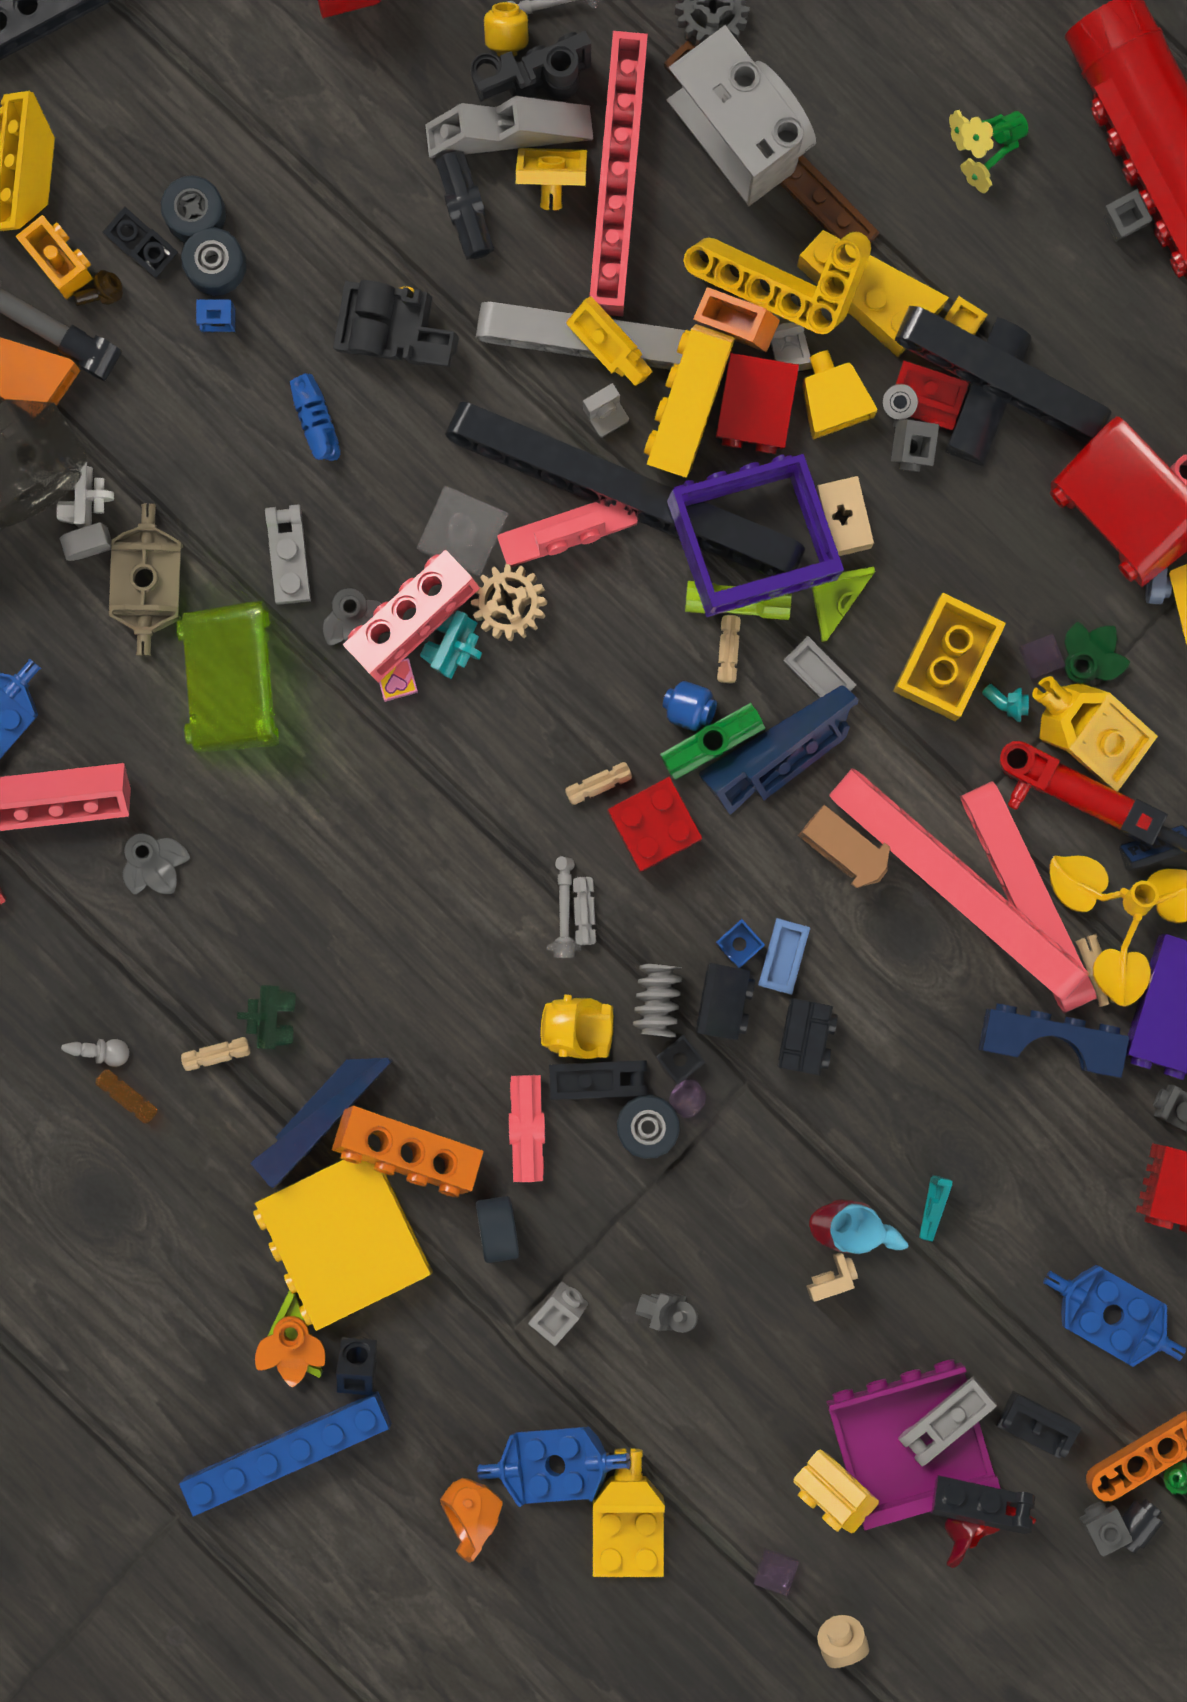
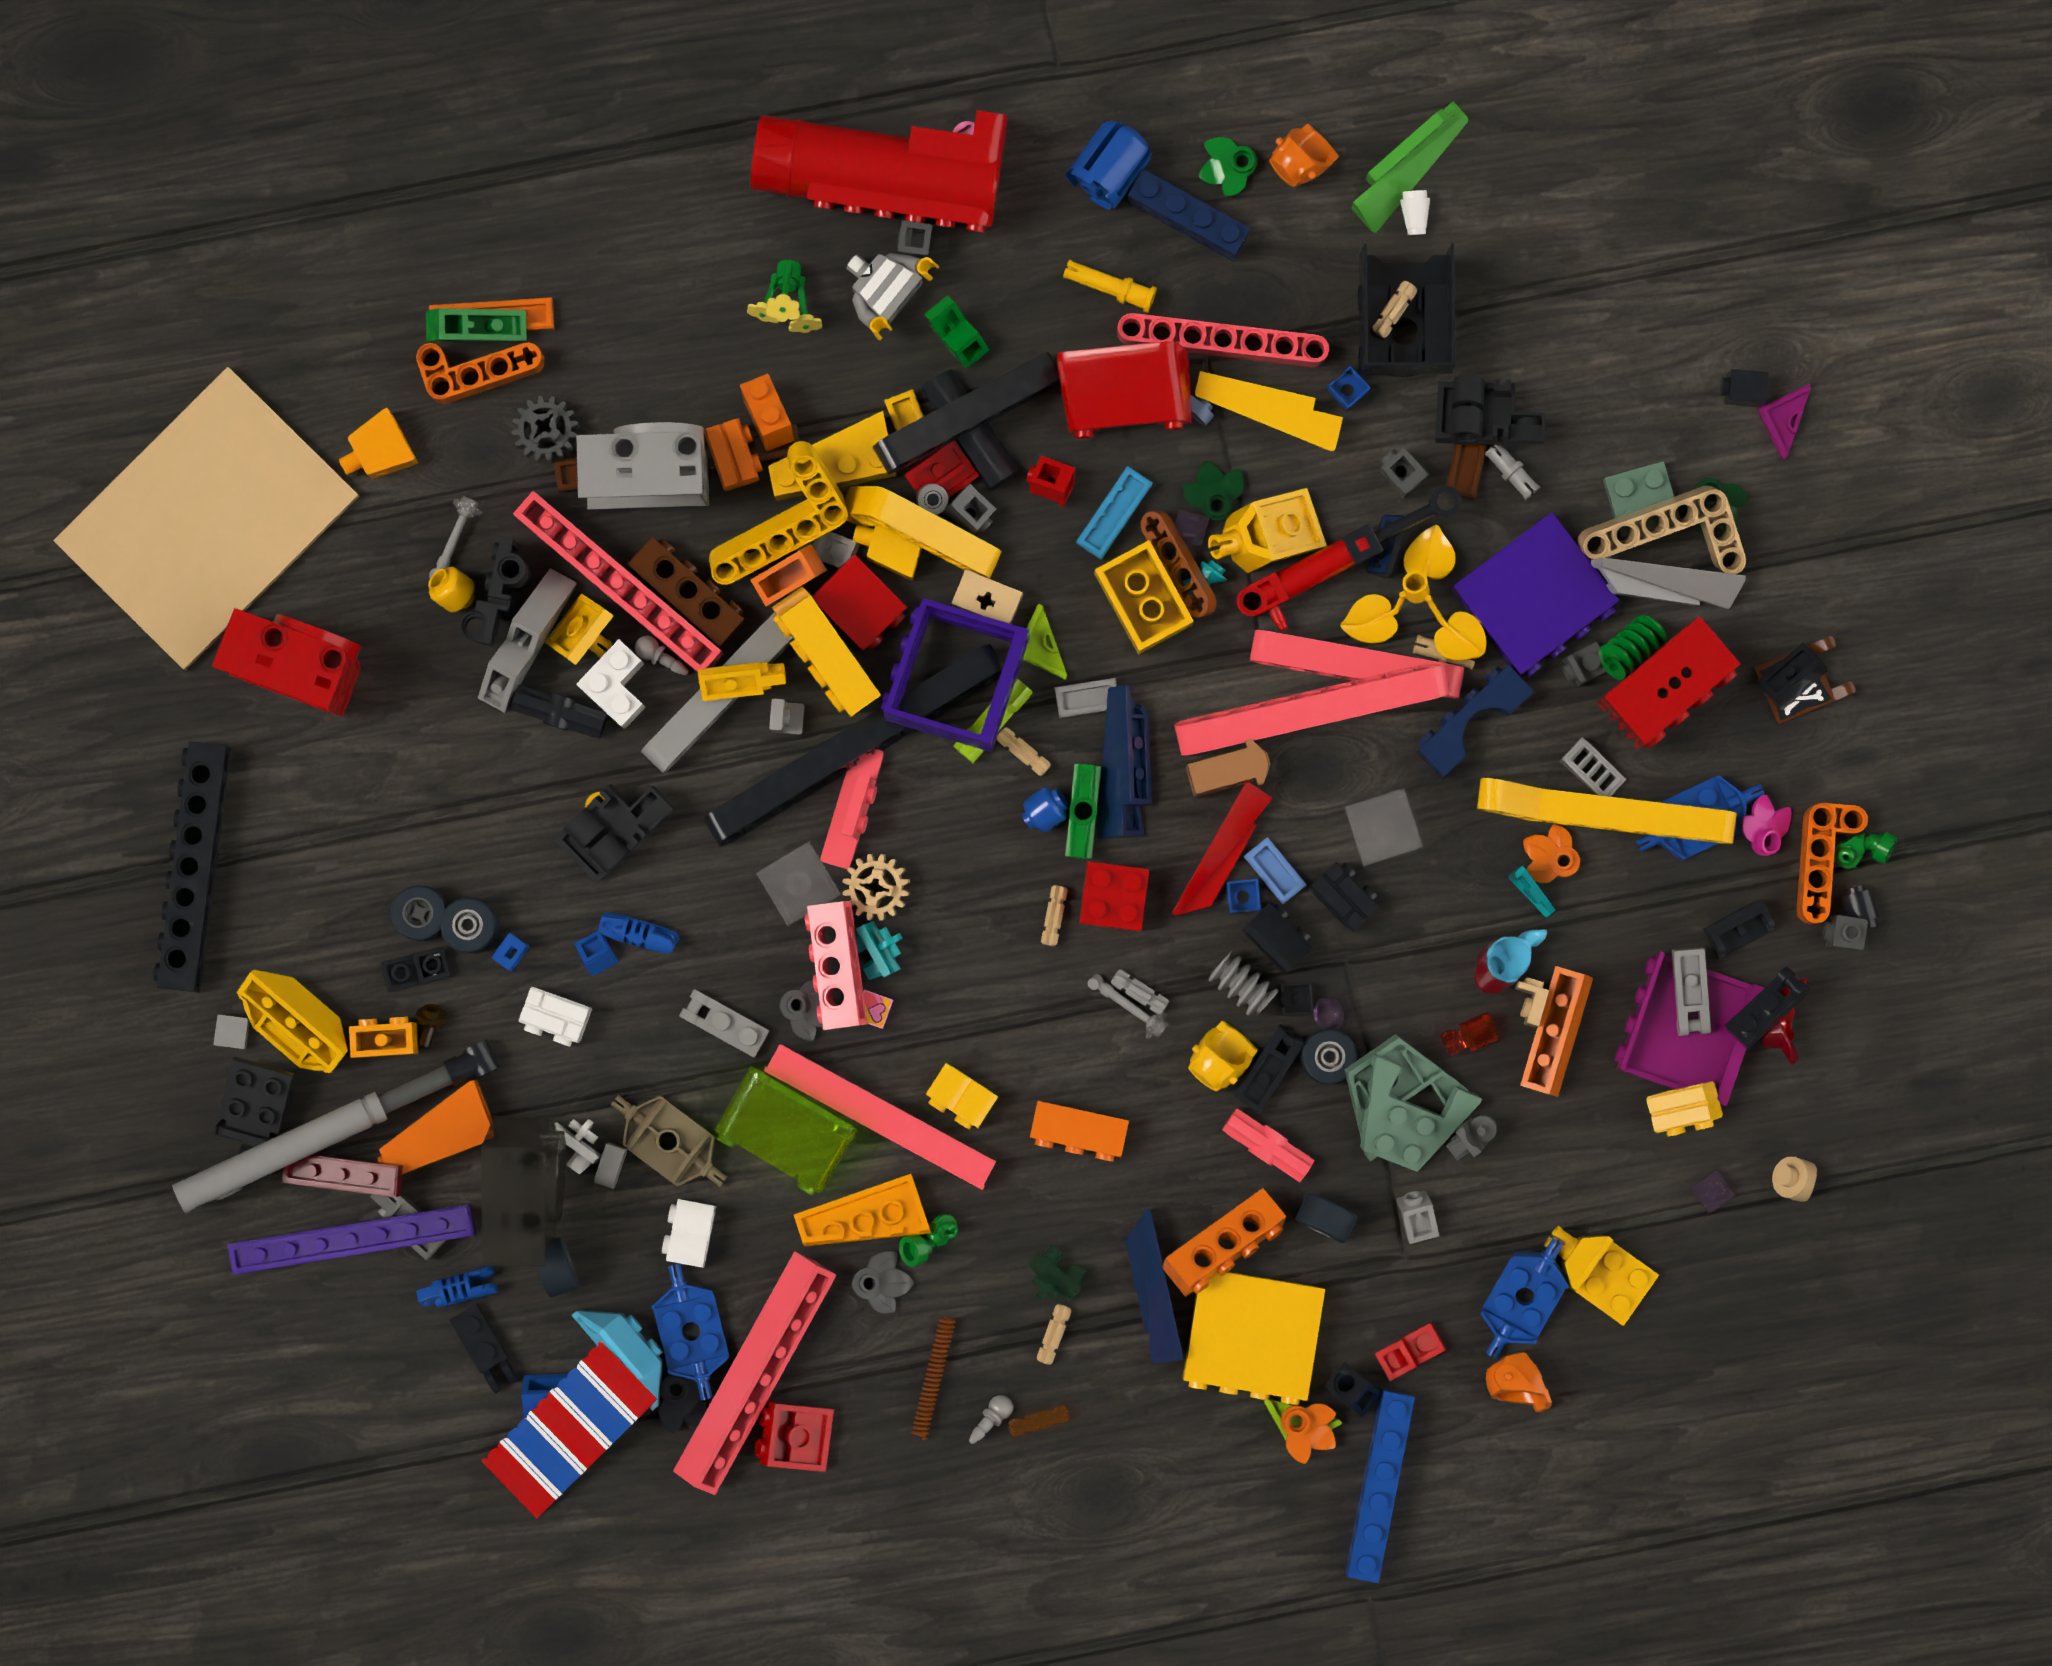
camera: 55 degrees left, 0 degrees up
none -> white brick [518,987,592,1047]
none -> blue slope [574,930,618,976]
none -> white brick [576,639,646,730]
none -> reddish brown brick [628,537,746,650]
none -> light grey bar [635,636,688,675]
none -> white brick [662,1199,716,1268]
none -> orange brick [704,418,763,492]
none -> orange piece [740,374,795,452]
none -> coral tile [764,1044,996,1190]
none -> light orange wing [794,1174,931,1246]
none -> yellow beam [844,486,1002,579]
none -> torso [846,253,939,340]
none -> green arm [899,1214,958,1267]
none -> dark orange piece [911,1316,956,1440]
none -> green brick [924,295,990,369]
none -> yellow brick [926,1063,999,1130]
none -> red brick [1026,456,1076,507]
none -> orange brick [1030,1101,1129,1162]
none -> dark azure plate [1076,466,1153,560]
none -> dark orange beam [1141,511,1217,618]
none -> red wedge [1171,781,1272,916]
none -> clear plate [1344,788,1423,866]
none -> sand green wing [1344,1034,1468,1162]
none -> sand green wing [1360,1054,1482,1172]
none -> red slope [1375,1321,1447,1381]
none -> clear red plate [1440,1011,1499,1056]
none -> yellow beam [1477,778,1737,844]
none -> orange brick [1520,966,1593,1097]
none -> orange plate [1523,824,1581,883]
none -> light grey slope [1559,737,1626,797]
none -> dark pink plate [1742,794,1792,856]

